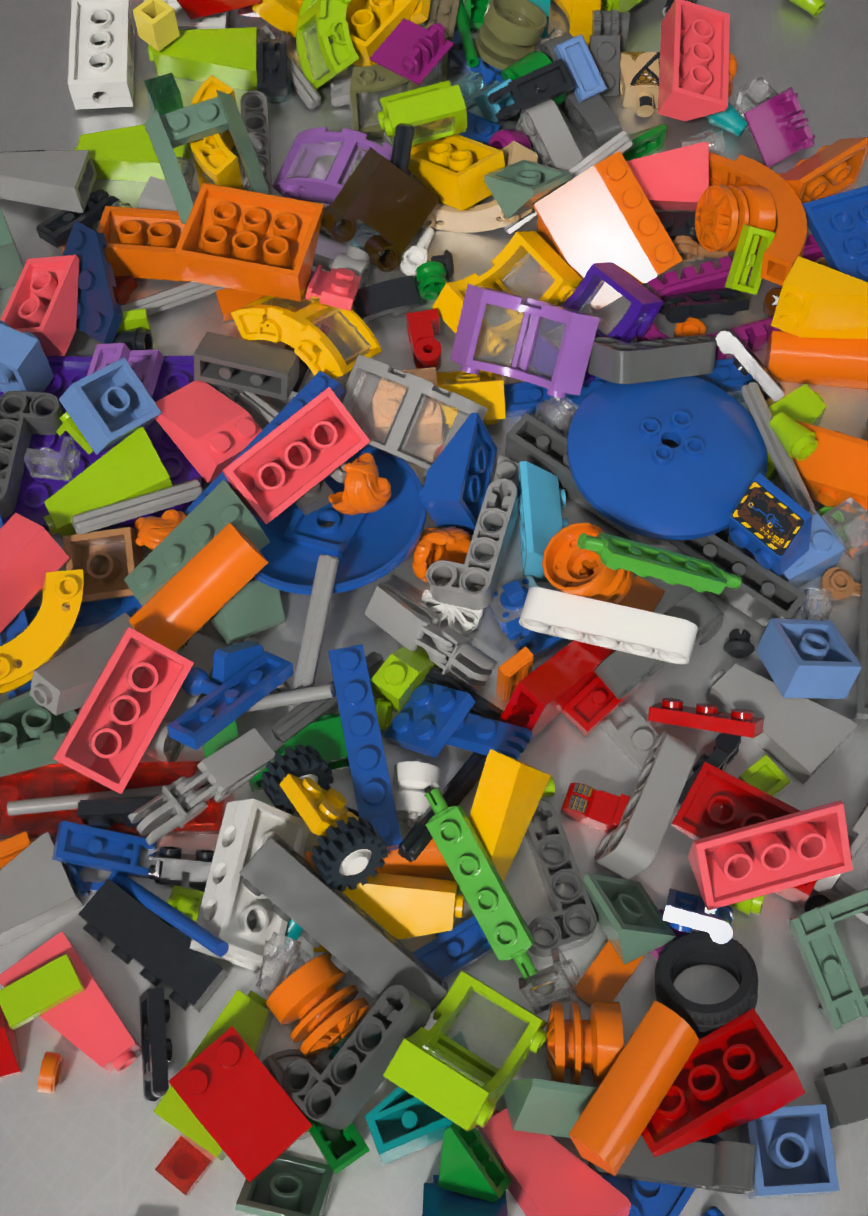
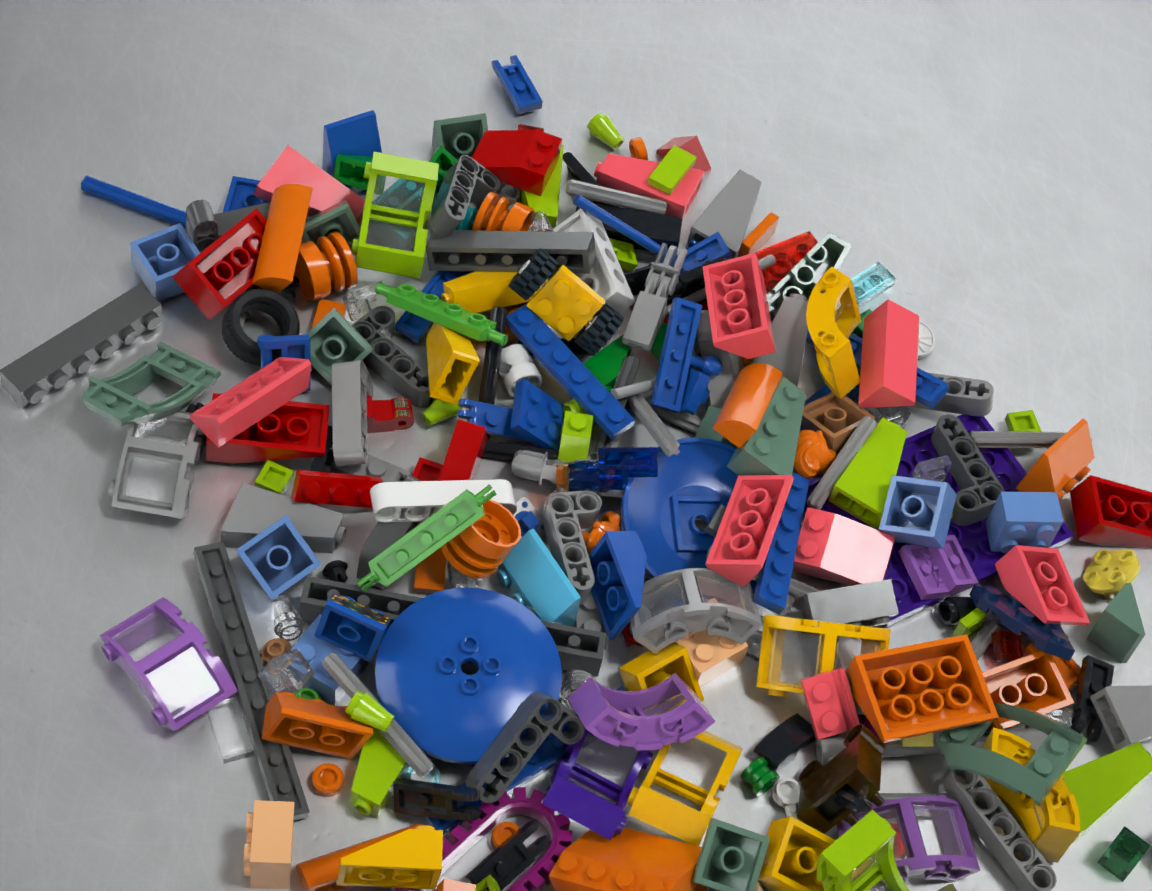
camera: 140 degrees right, 10 degrees down
orange hair [328,453,391,515] -> none
red leg [406,308,442,372] -> none
black piece [431,250,454,278] -> none
orange tile [496,646,534,702] -> none
none -> clear blue plate [556,447,658,492]
none -> light grey axle [566,180,667,215]
none -> lime cone [587,113,625,150]

